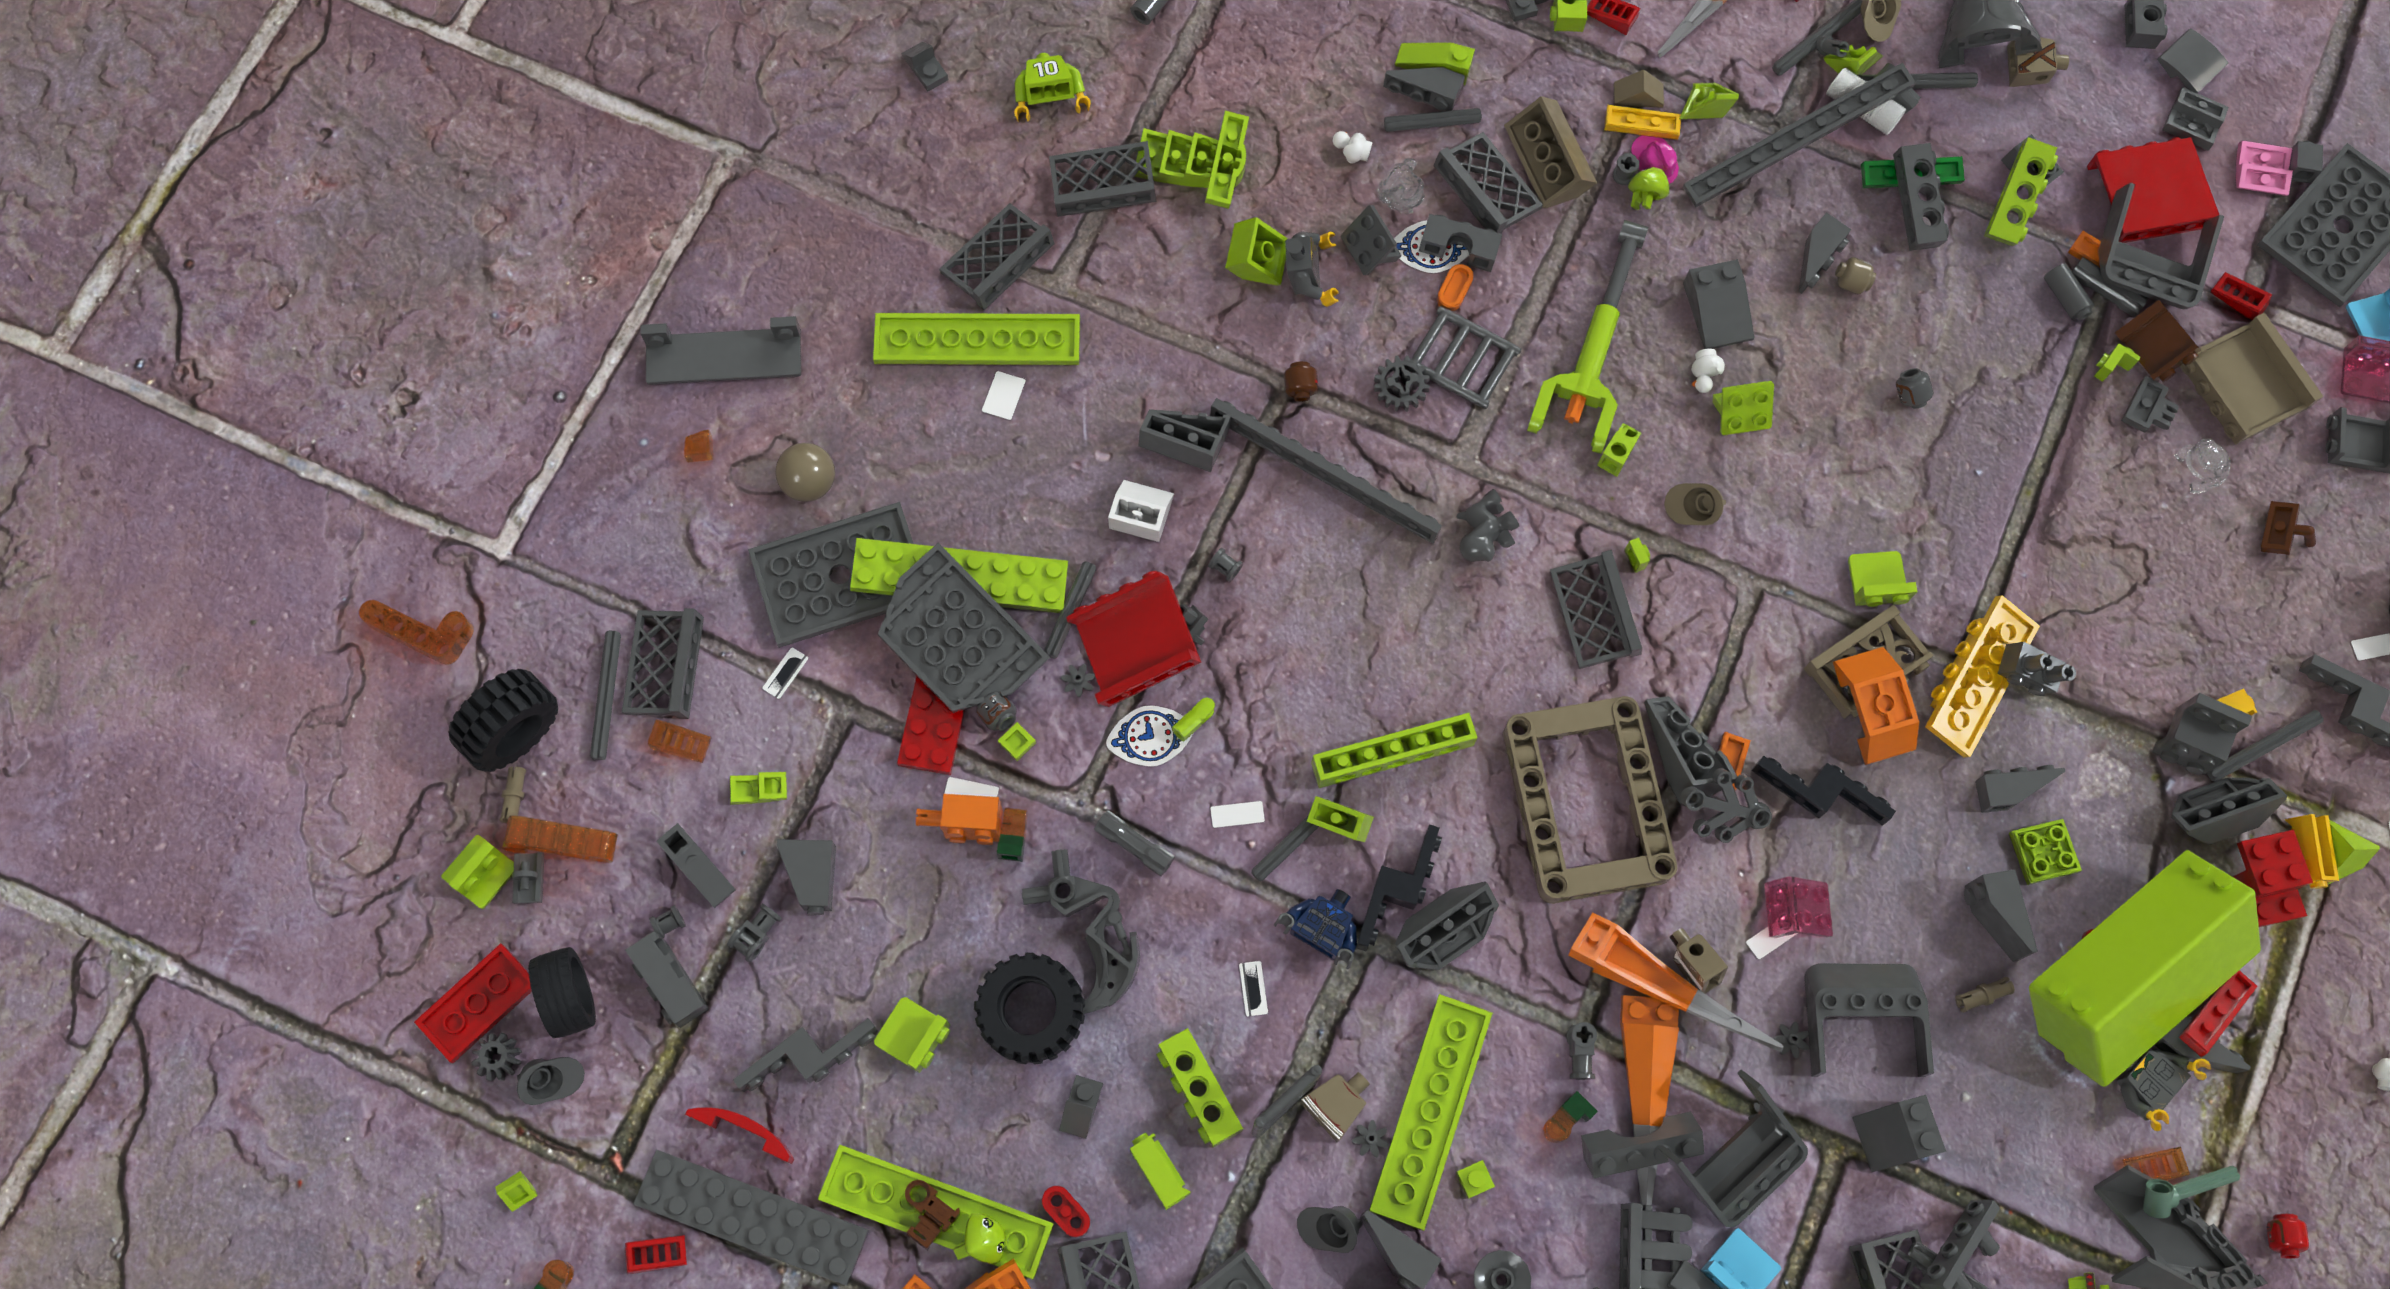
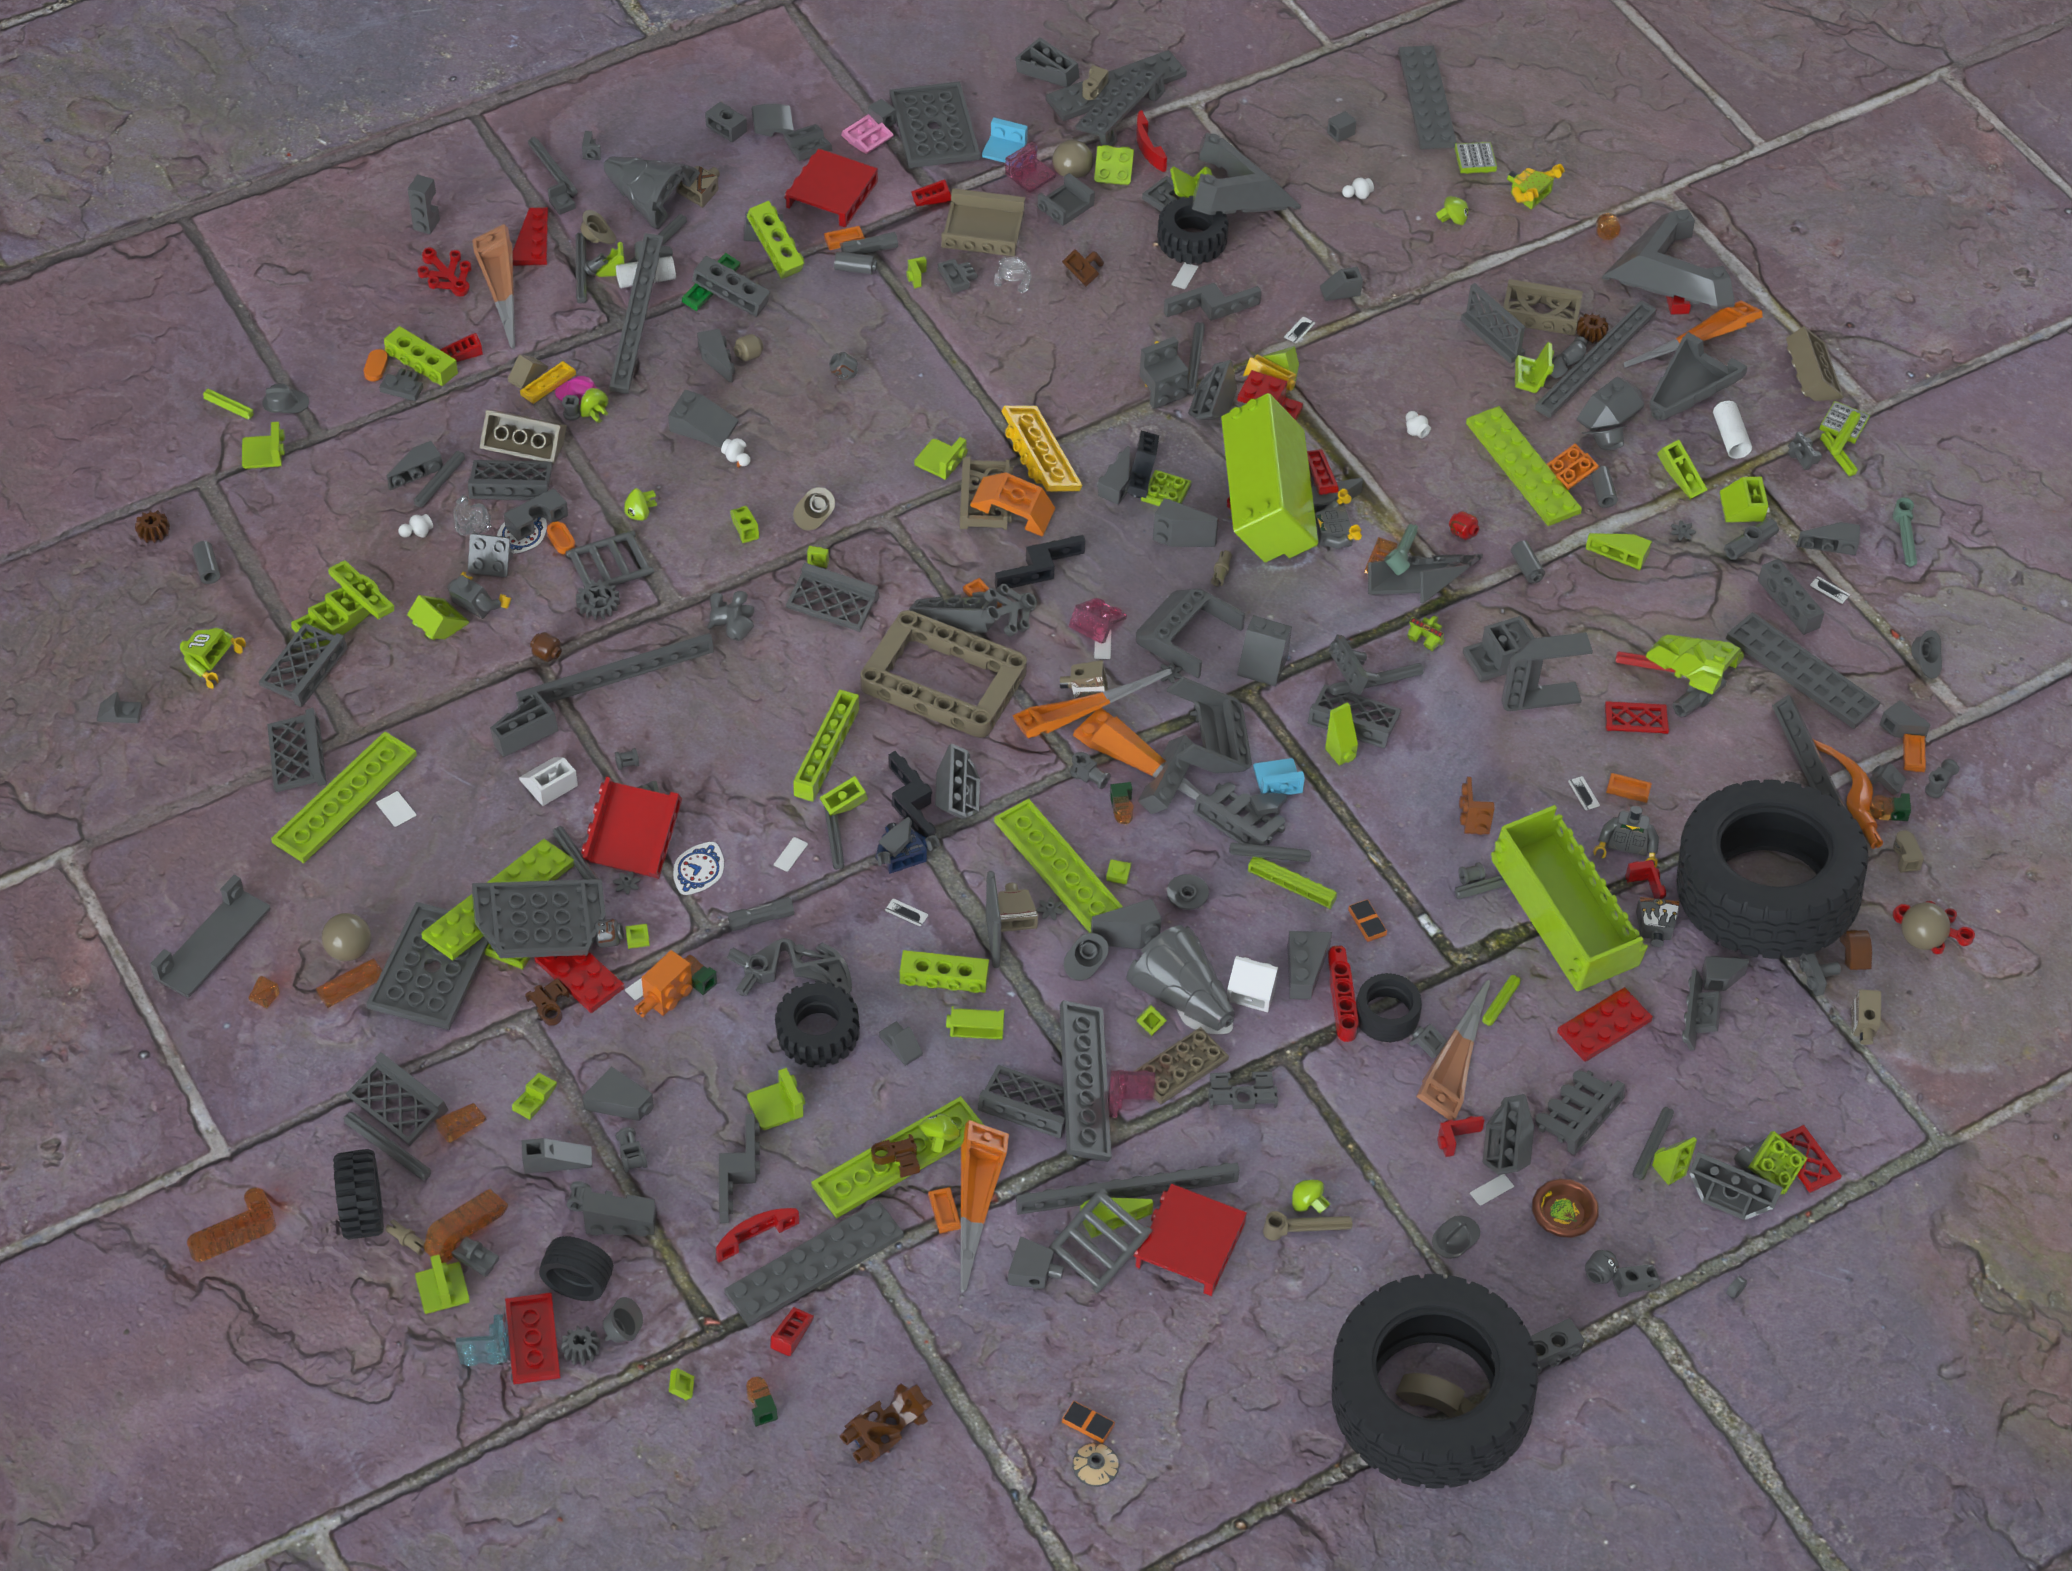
camera: 55 degrees left, 20 degrees down
sticker [763,648,808,699] -> none
red plate [1042,1186,1090,1238] -> none
lime bar [1172,697,1215,742] -> none
lime slope [1395,43,1475,85] -> none
lime piece [1527,220,1649,454] -> none
lime slope [1679,83,1739,119] -> none
lime bracket [1713,381,1774,435] -> none
dark grey brick [1997,642,2076,696] -> none
dark grey windscreen [2098,183,2224,310] -> none
reddish brown panel [2115,300,2201,382] -> none
none -> clear orange plate [316,958,382,1008]
none -> clear light blue bracket [456,1314,508,1366]
none -> reddish brown piece [525,979,570,1026]
none -> lime piece [624,488,657,521]
none -> dark grey slope [879,817,912,857]
none -> black bracket [1127,430,1160,498]

